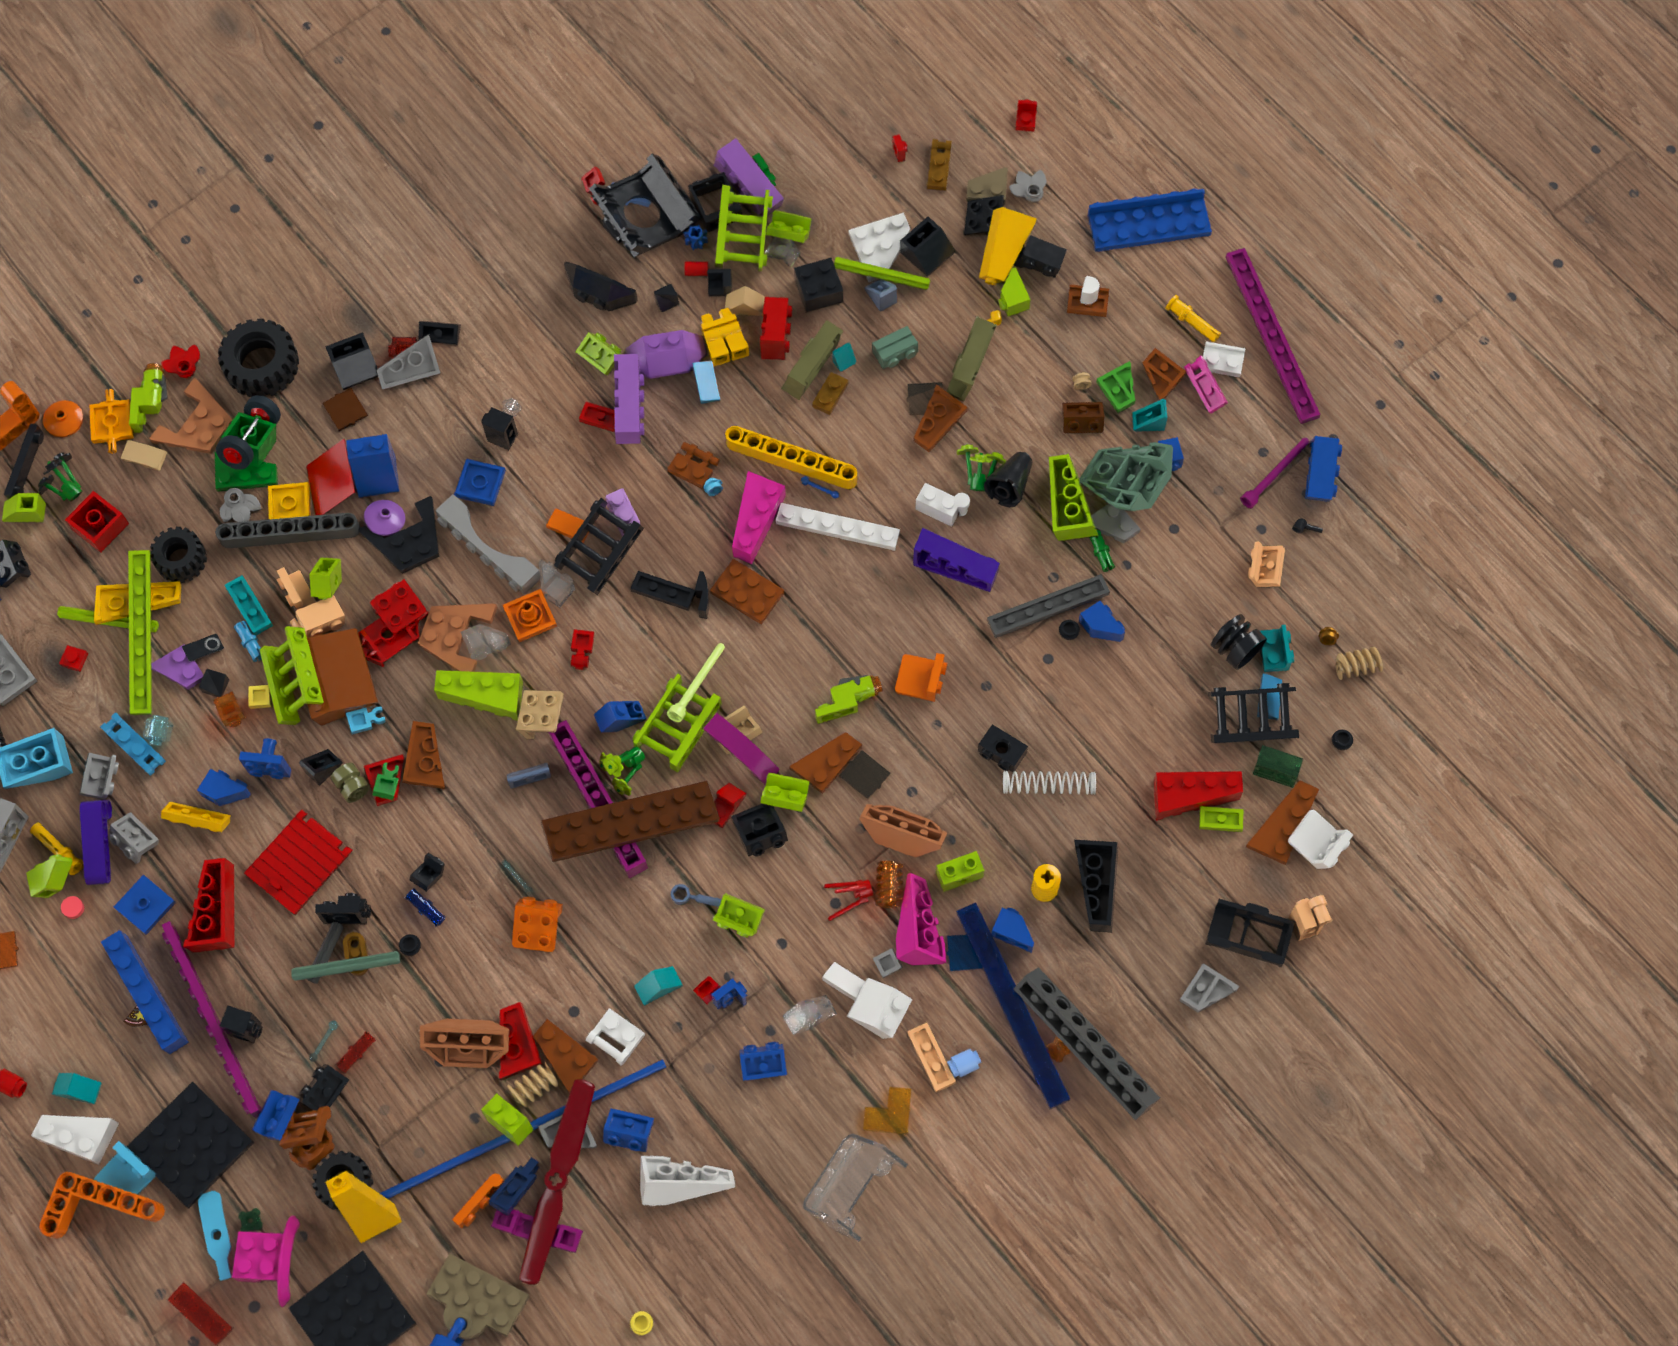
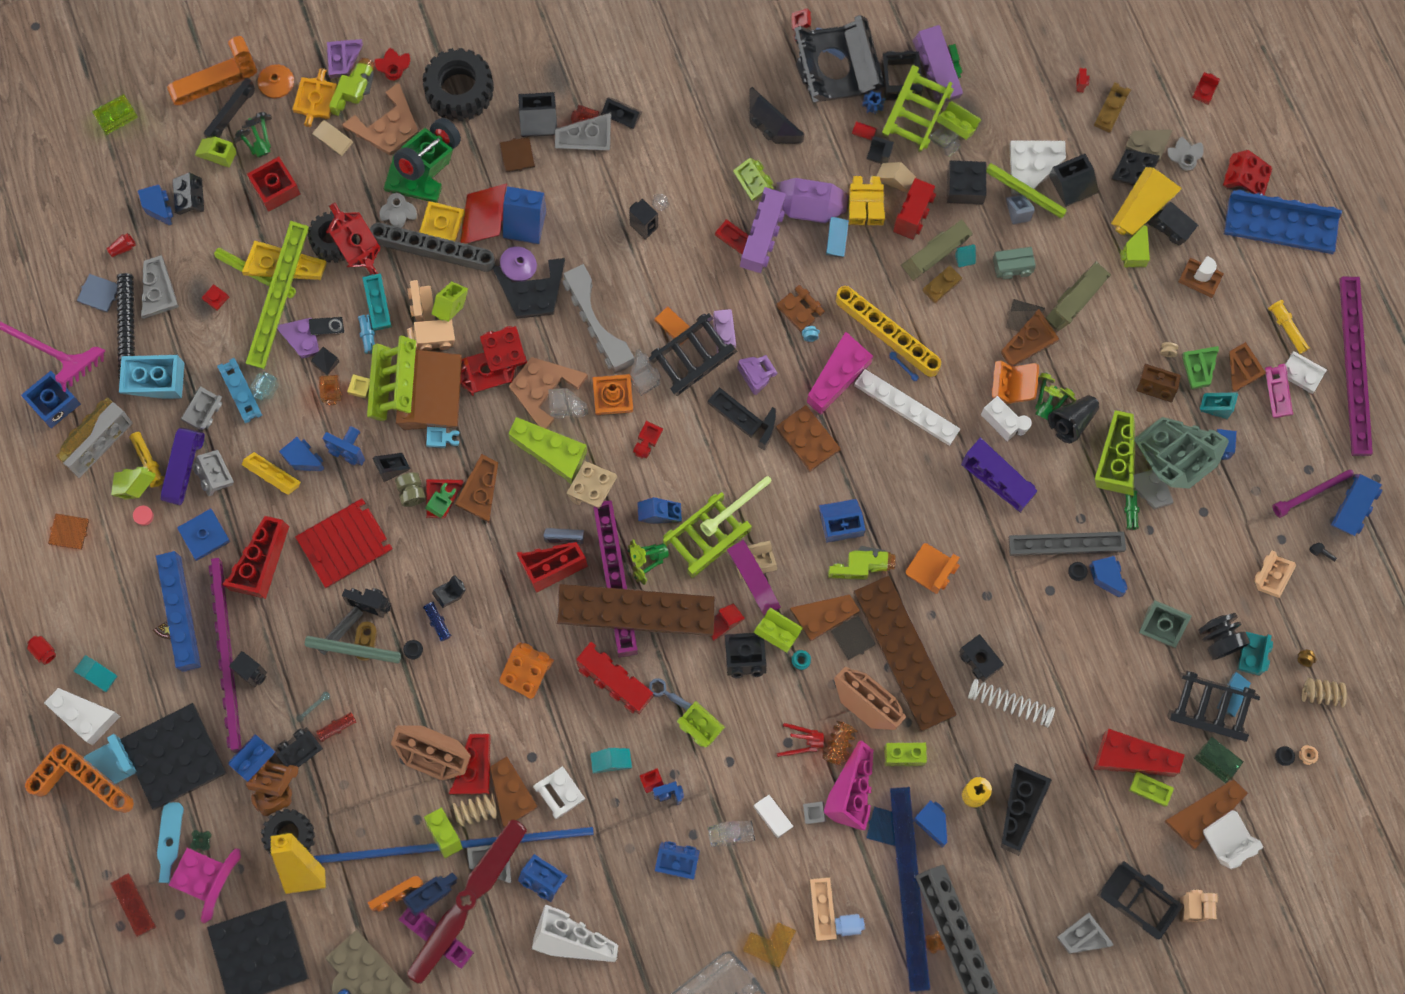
camera: 15 degrees right, 5 degrees up
blue plate [454,459,506,506] -> none
clear light blue hinge [502,860,533,895] -> none
black slope [654,284,679,312] -> none
white slope [847,978,912,1039] -> none
yellow hand [987,310,1002,326] -> none
none -> red plate [326,202,381,275]
none -> medium lavender wing [327,39,363,78]
none -> red wedge [516,542,588,593]
none -> red wedge [576,641,654,714]
none -> medium lavender piece [737,355,778,395]
none -> teal plate [792,650,811,670]
none -> blue slope [819,499,866,543]
none -> reddish brown plate [853,575,957,732]
none -> orange bracket [992,361,1039,404]
none -> sand green slope [1139,600,1192,648]
none -> red bracket [1223,150,1272,196]
none -> light nougat plate [1299,745,1318,765]

